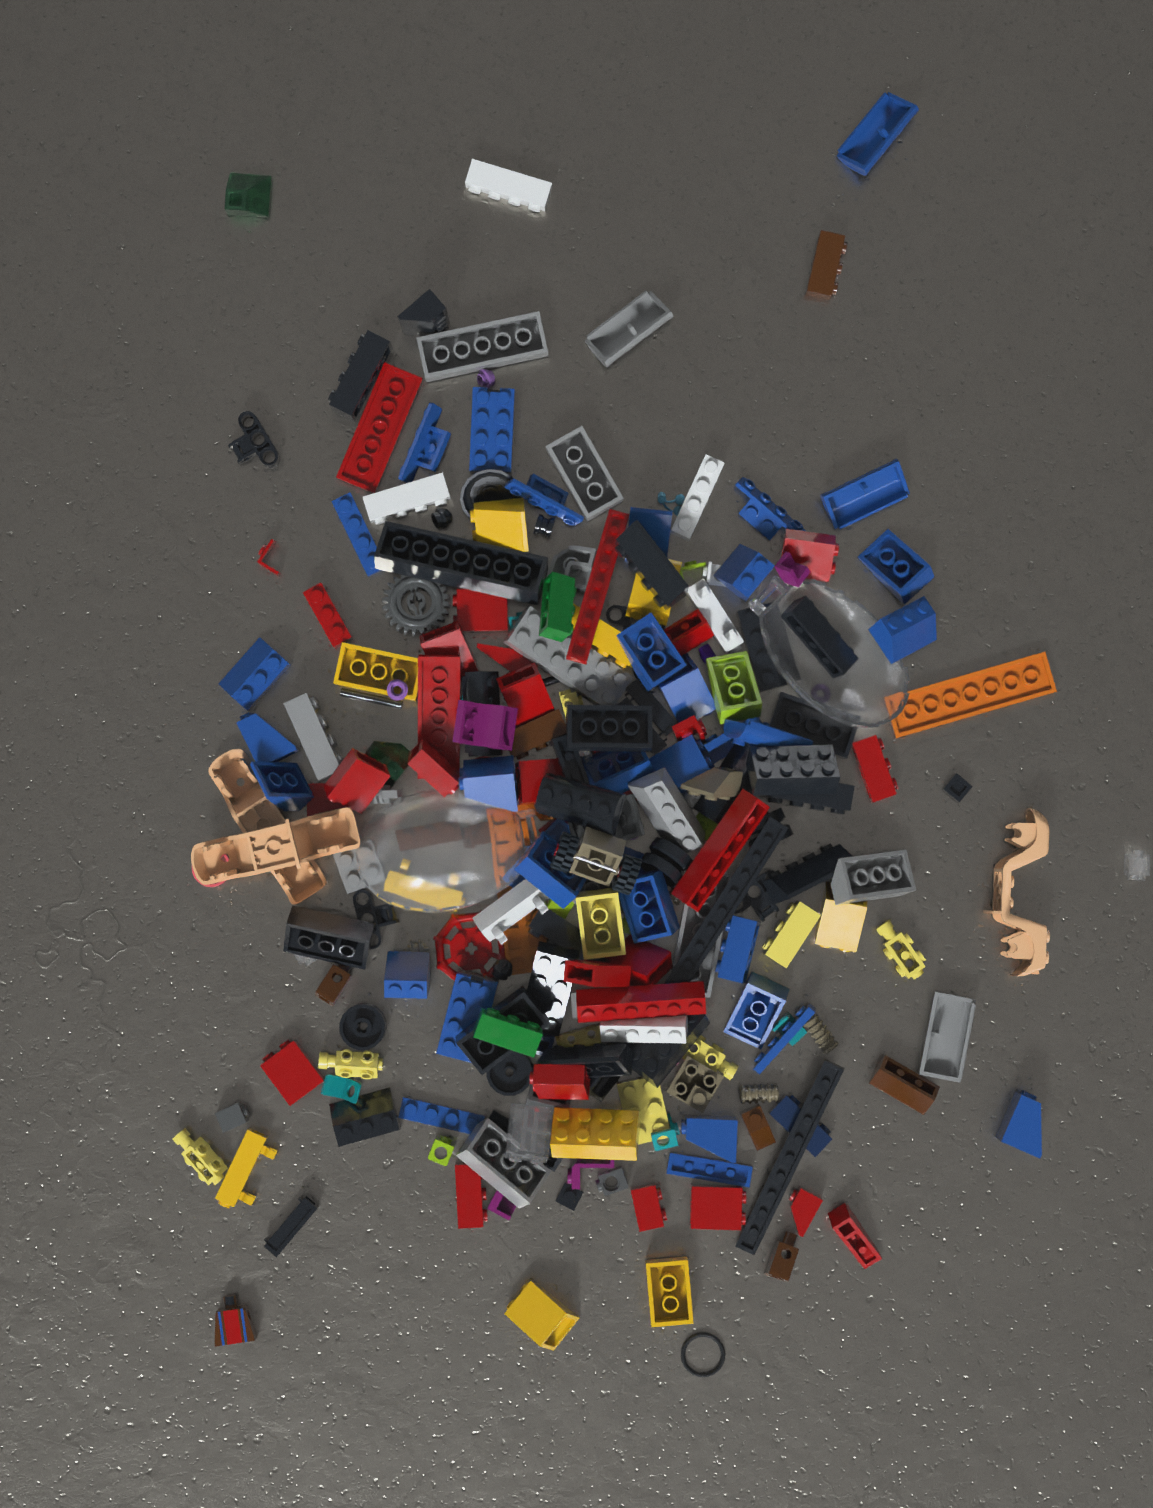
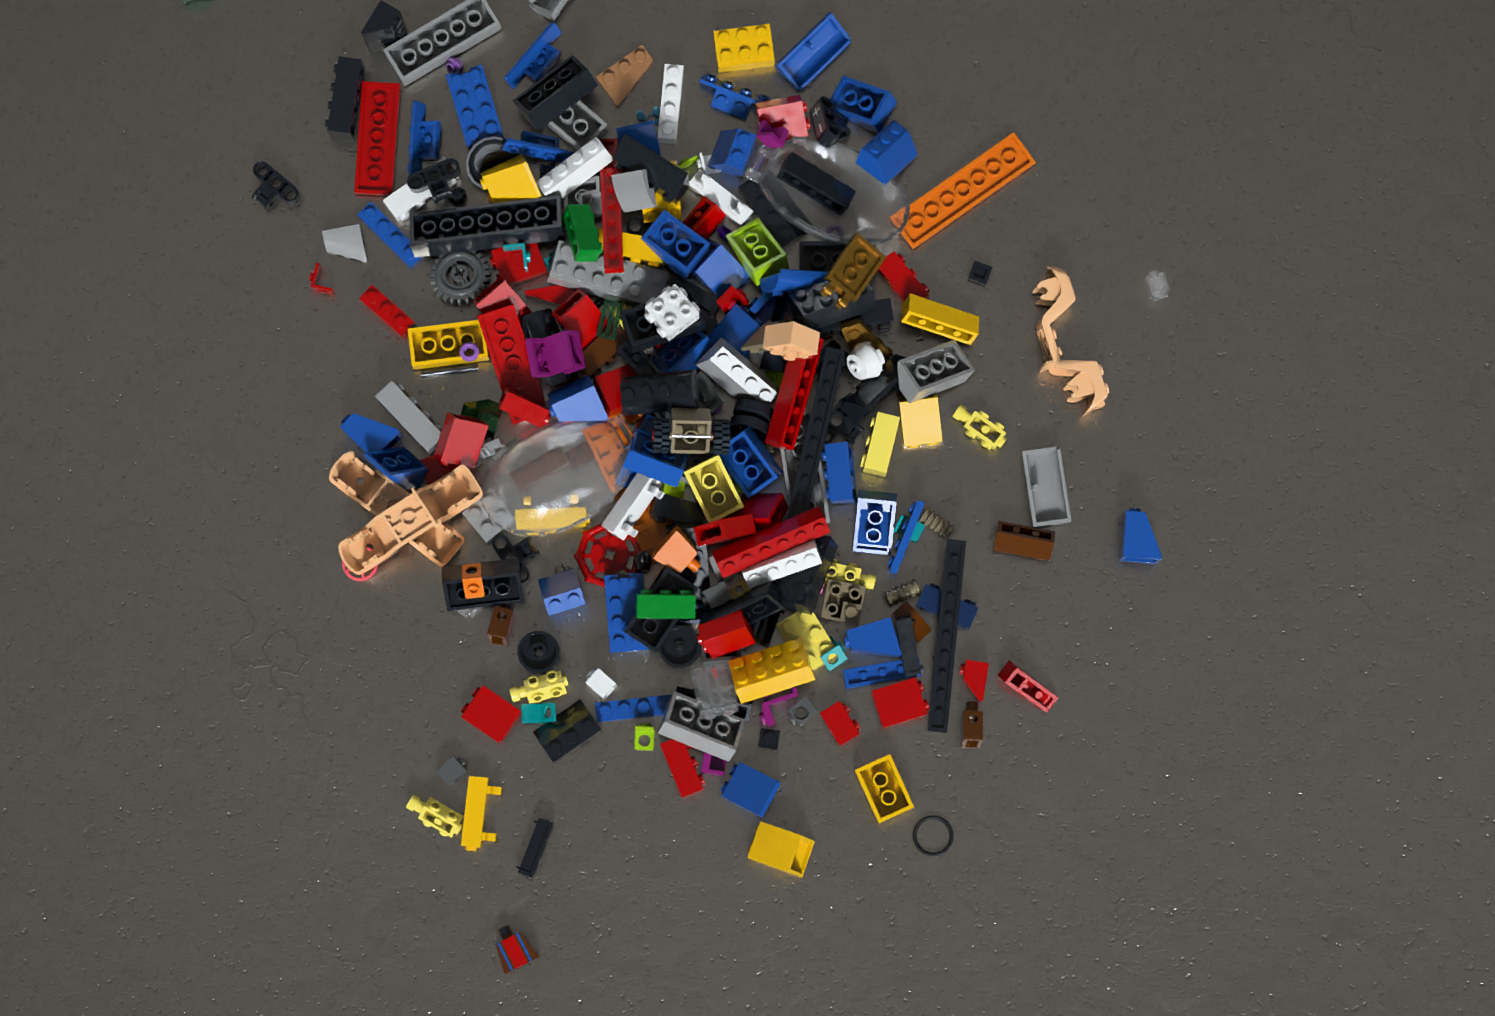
camera: 20 degrees left, 5 degrees down
blue slope [218,637,291,711] -> none
none -> light grey slope [322,224,367,262]
none -> black beam [407,158,461,204]
none -> orange bracket [462,563,485,599]
none -> teal bracket [503,243,531,272]
none -> blue bracket [504,22,562,89]
none -> black slope [512,55,598,131]
none -> white brick [536,136,613,199]
none -> white piece [586,668,617,700]
none -> medium nougat wing [596,45,653,108]
none -> clear green tile [596,299,624,341]
none -> light grey slope [611,169,657,212]
none -> white brick [644,284,700,341]
none -> torso [653,526,701,573]
none -> dark grey brick [700,581,732,609]
none -> yellow brick [713,24,775,73]
none -> blue slope [720,762,781,818]
none -> light nougat brick [763,321,820,361]
none -> black beam [810,96,851,148]
none -> pearl gold tile [820,232,886,310]
none -> pearl gold wing [840,318,894,358]
none -> white cone [847,341,885,380]
none -> black container [894,614,924,677]
none -> yellow brick [901,293,979,345]

